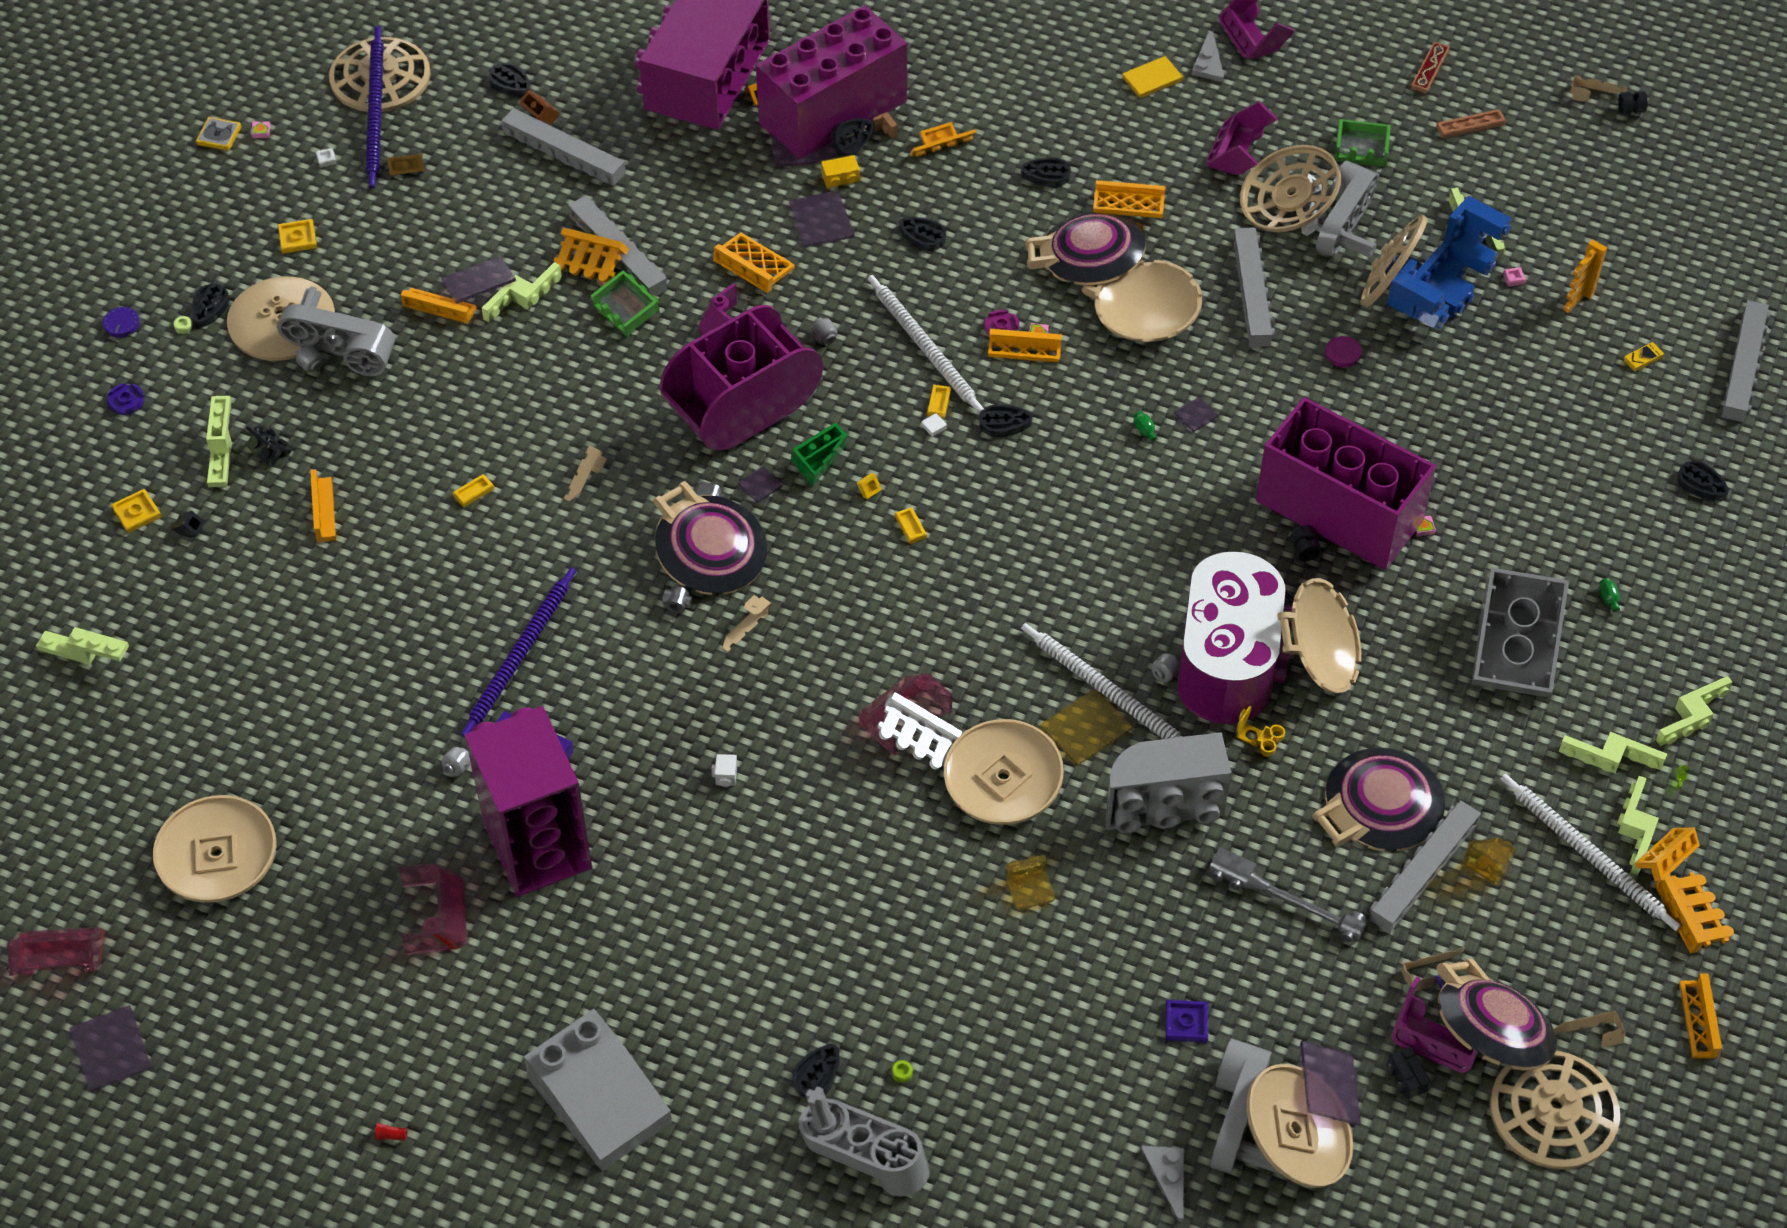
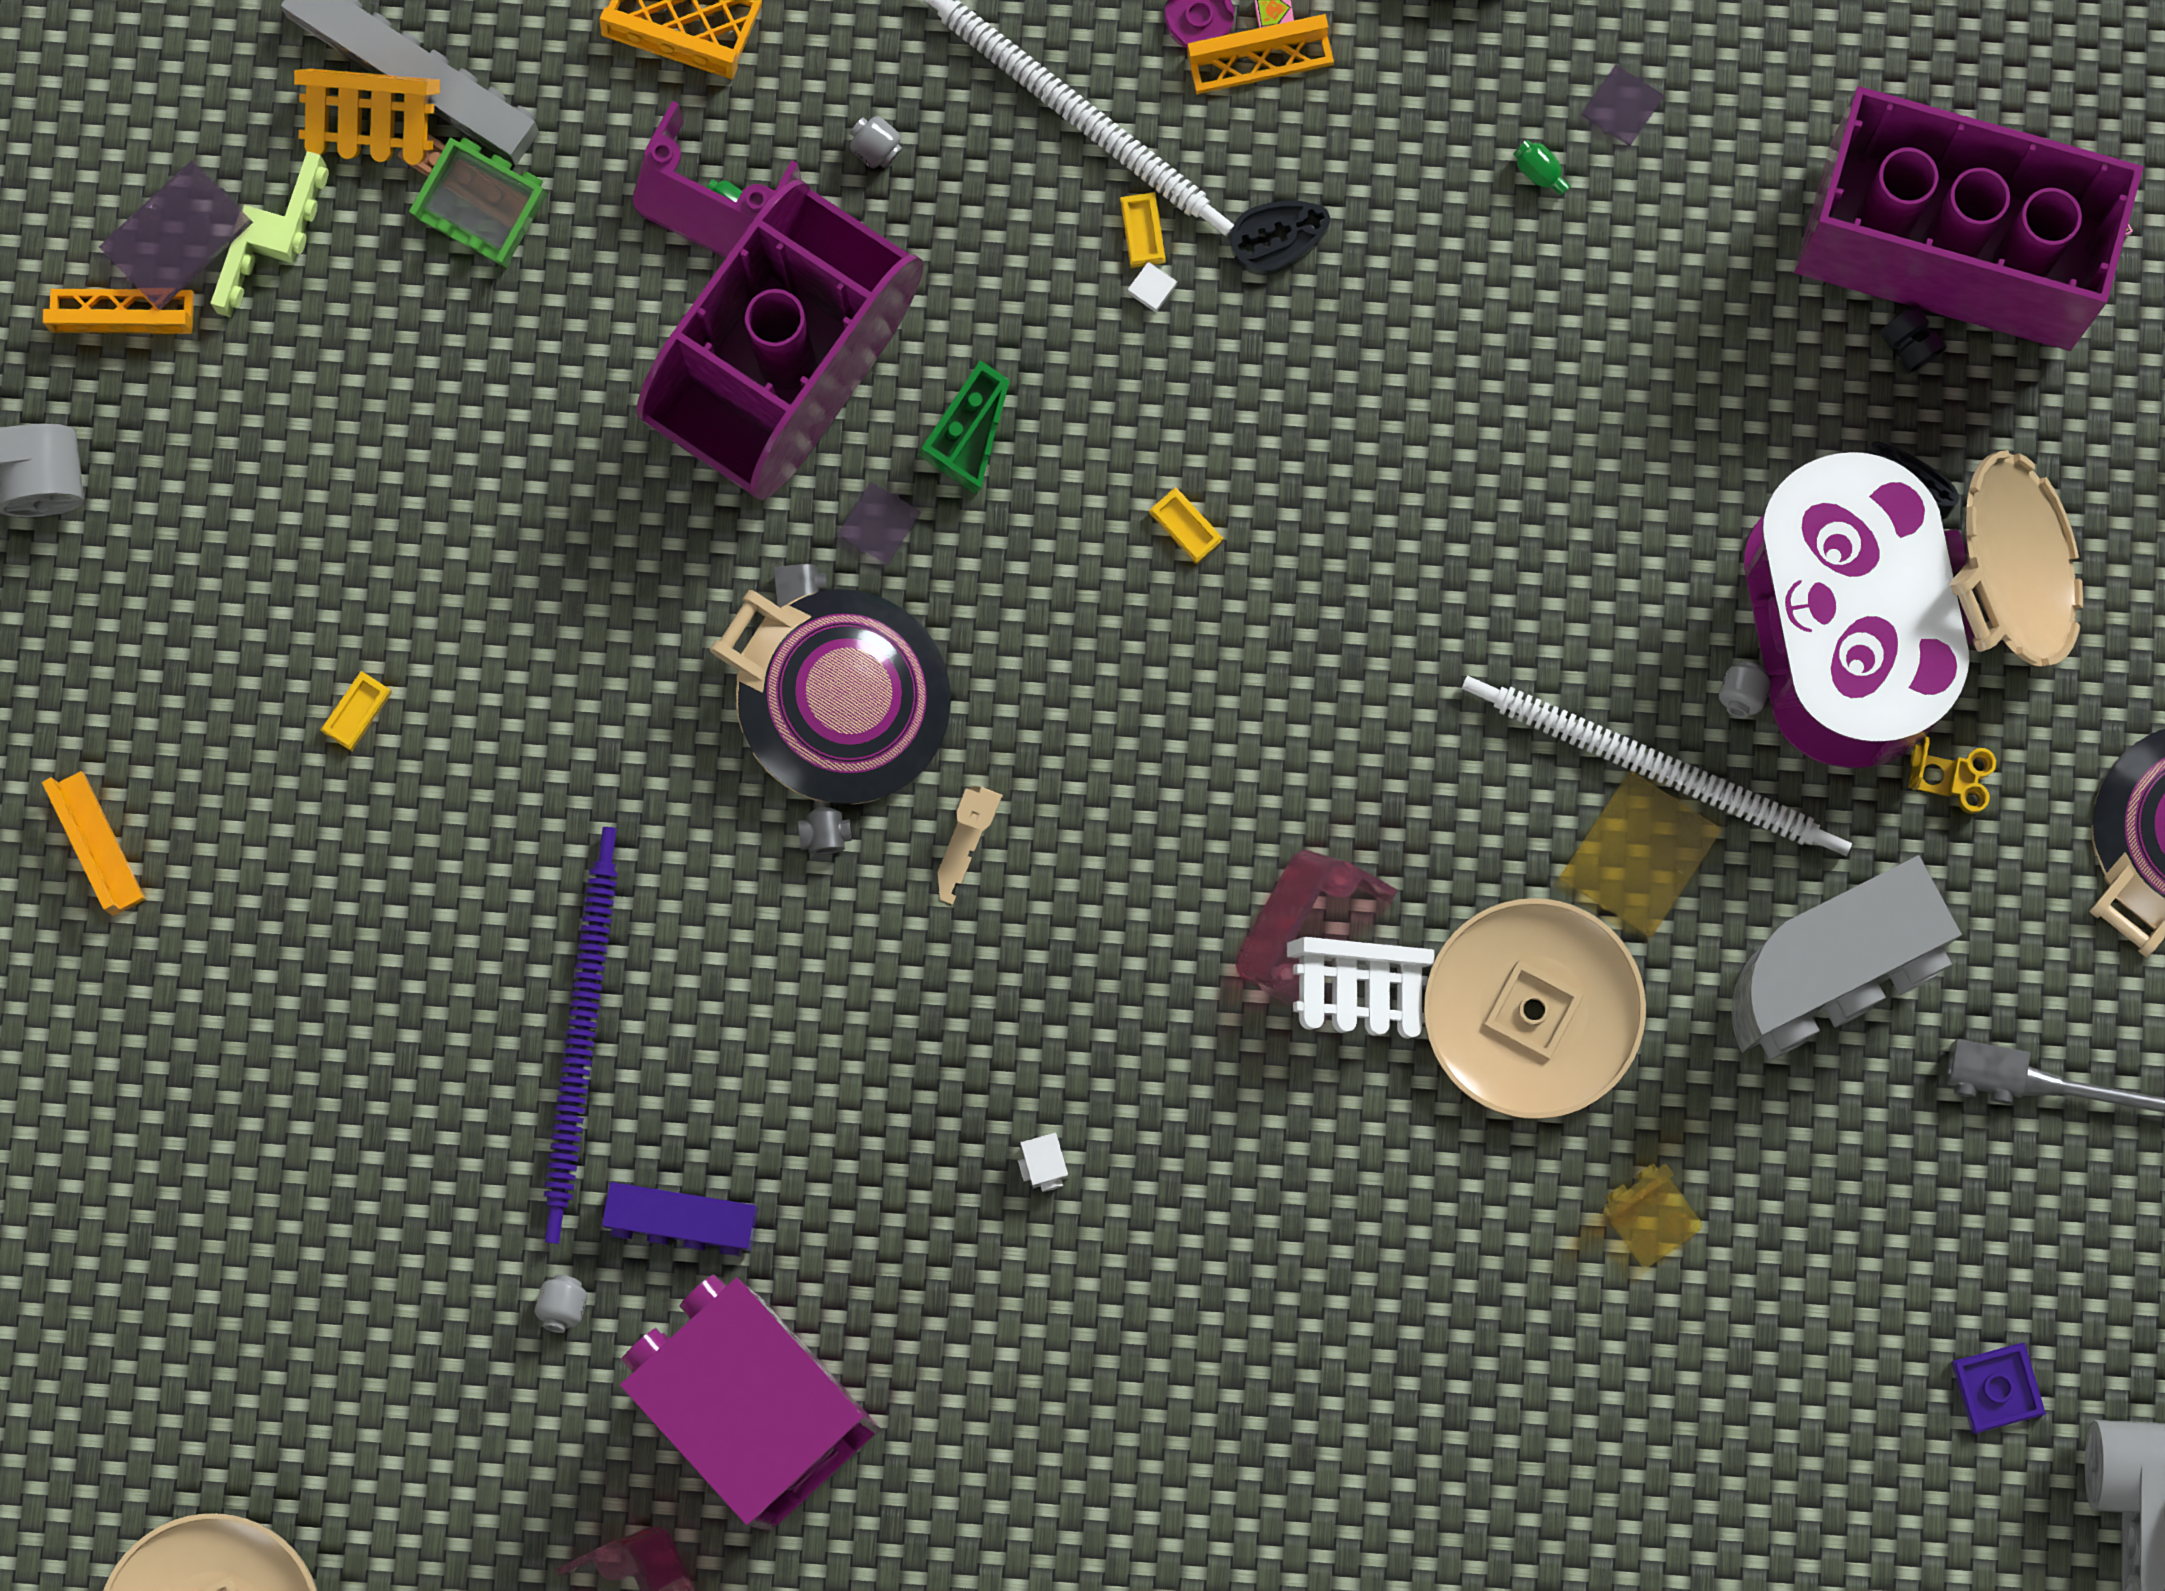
camera: 15 degrees left, 25 degrees up
tan piece [564,446,607,501] -> none
yellow tile [857,473,882,499] -> none

